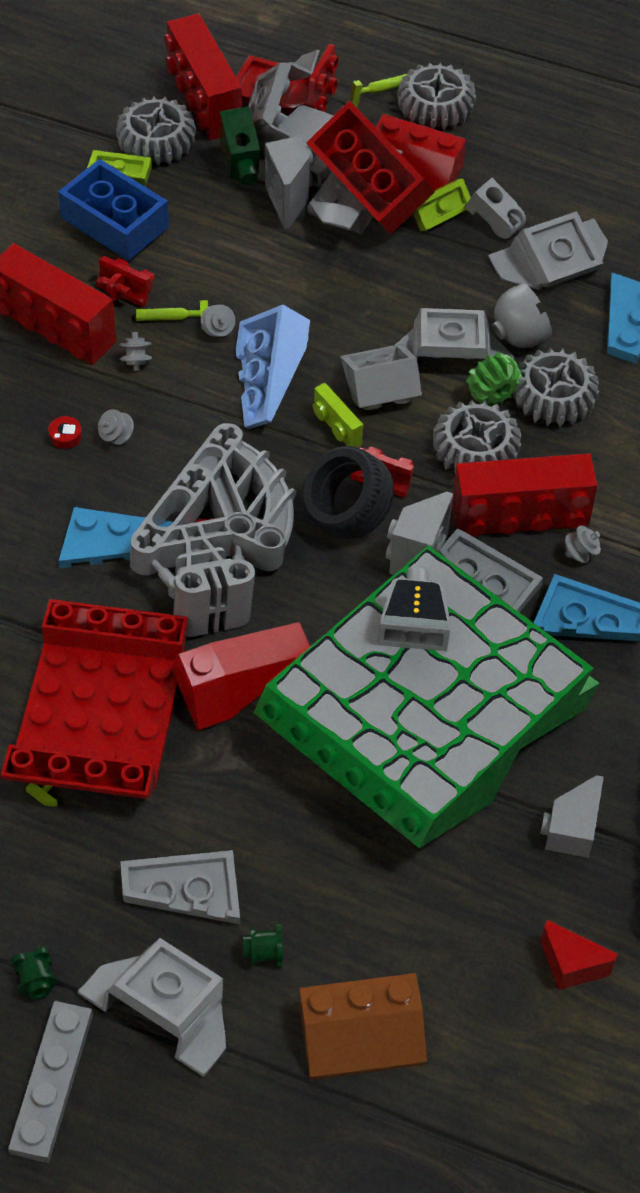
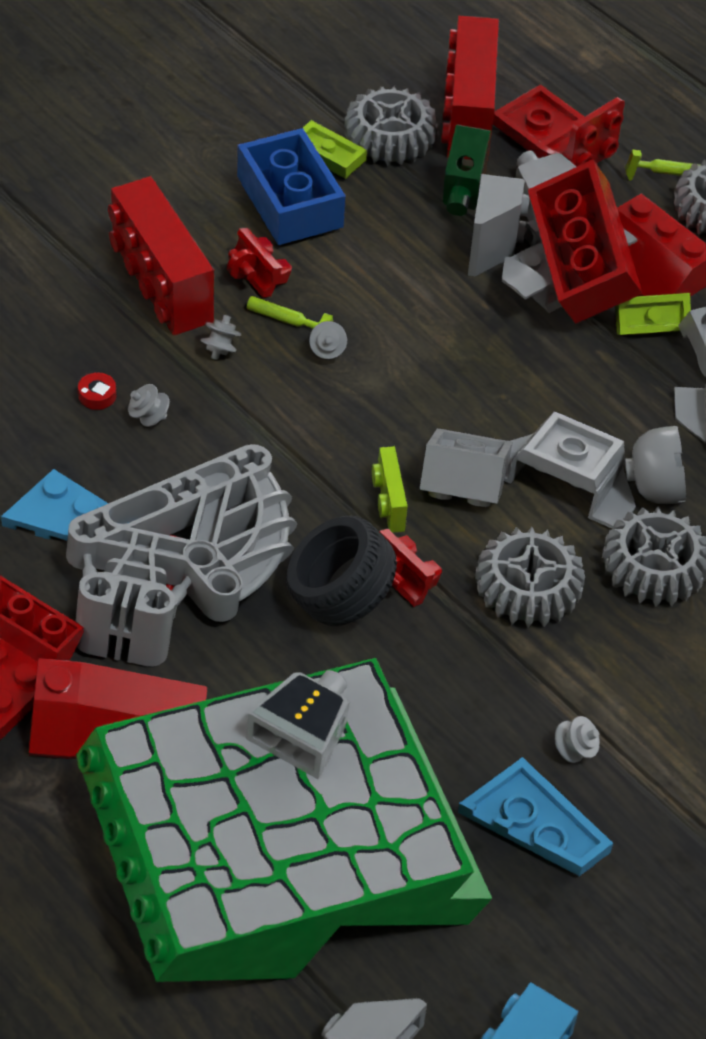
camera: 25 degrees right, 5 degrees down
light blue wedge [236,305,310,430] -> none
light grey piece [248,50,319,156] -> none
light grey slope [386,492,453,575] -> none
light grey wing [439,528,543,613] -> none
red brick [452,453,598,537] -> none
bright green gear [466,352,523,407] -> none

